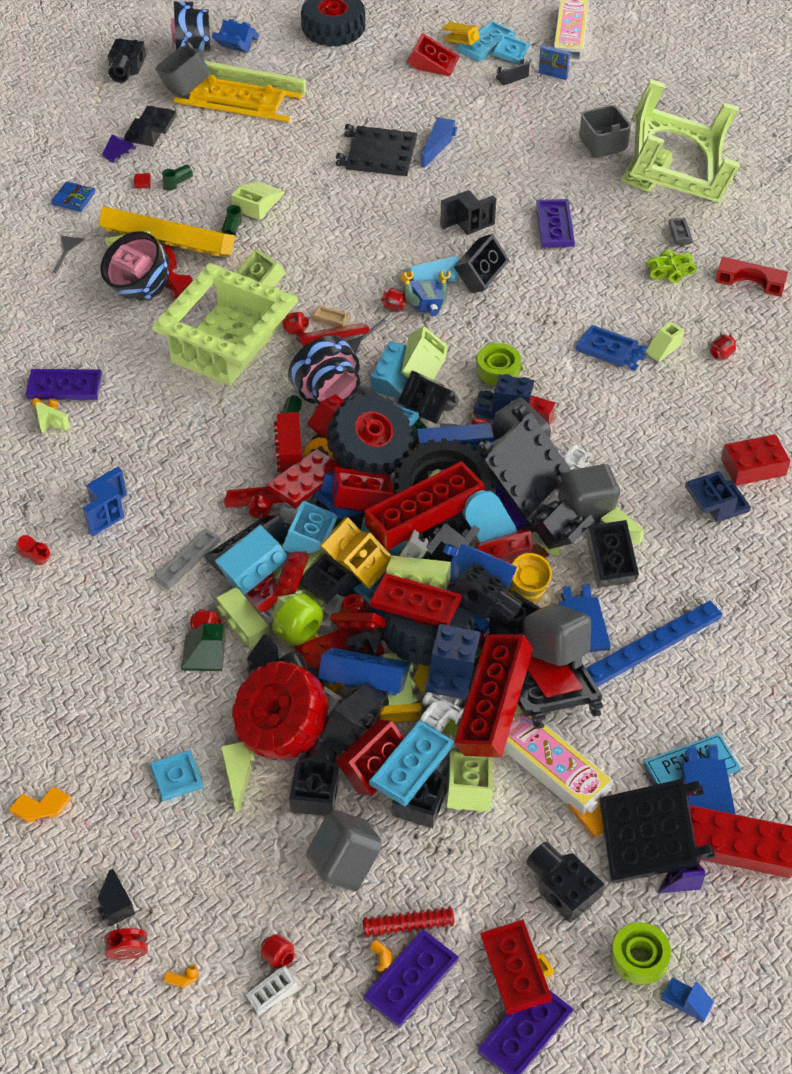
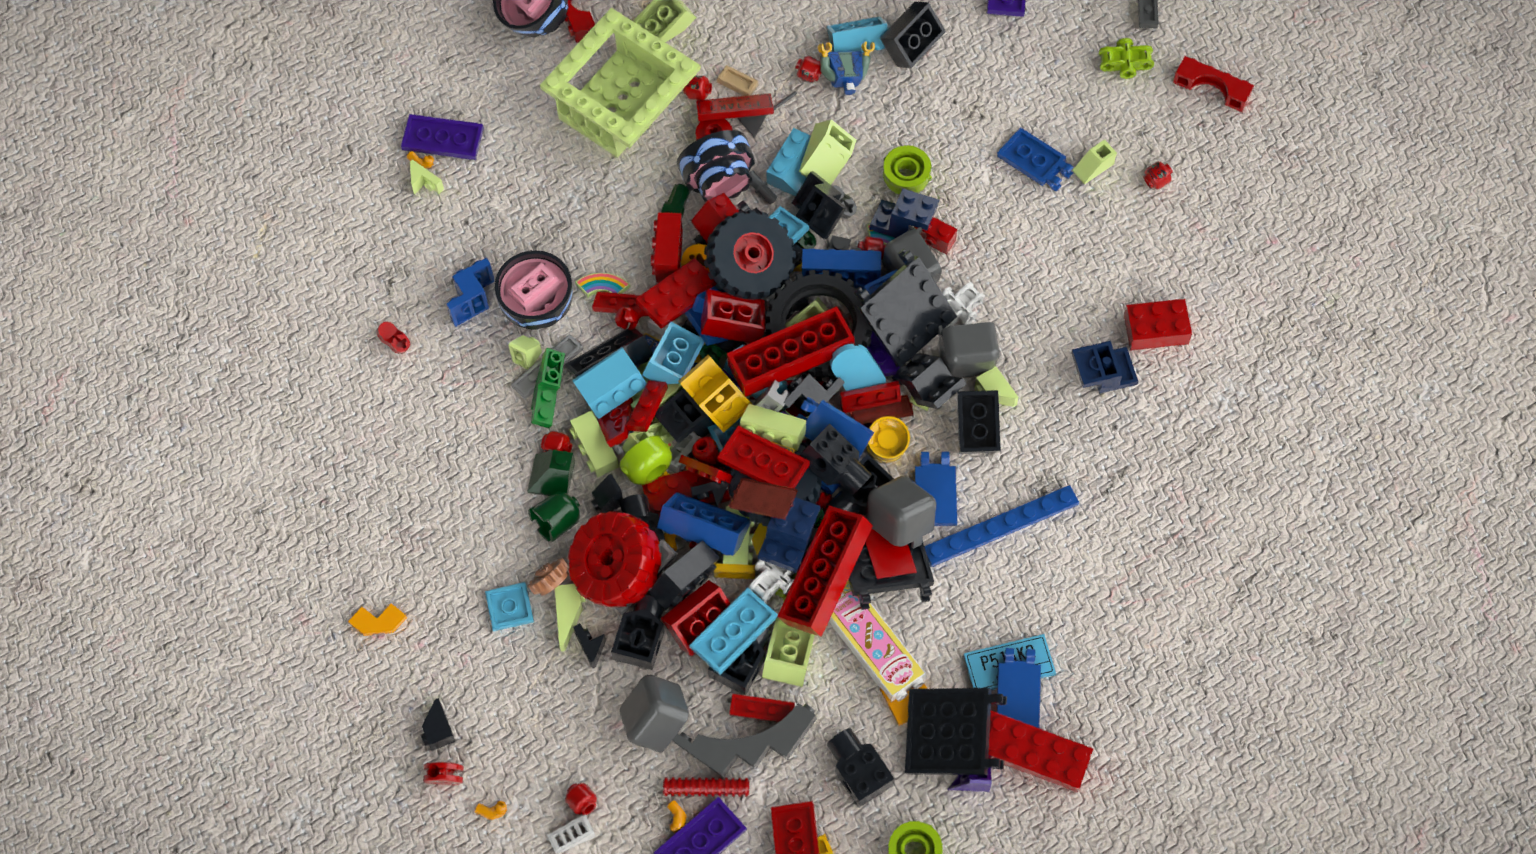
camera: 10 degrees right, 15 degrees up
none -> bright pink piece [495,250,573,330]
none -> yellowish green slope [508,335,542,370]
none -> dark green cylinder [528,492,580,542]
none -> nougat gear [528,558,569,596]
none -> green slope [531,348,565,429]
none -> black slope [573,623,606,669]
none -> tile [575,273,630,298]
none -> dark grey arch [672,703,817,778]
none -> clear red piece [729,478,798,520]
none -> red plate [729,694,795,722]

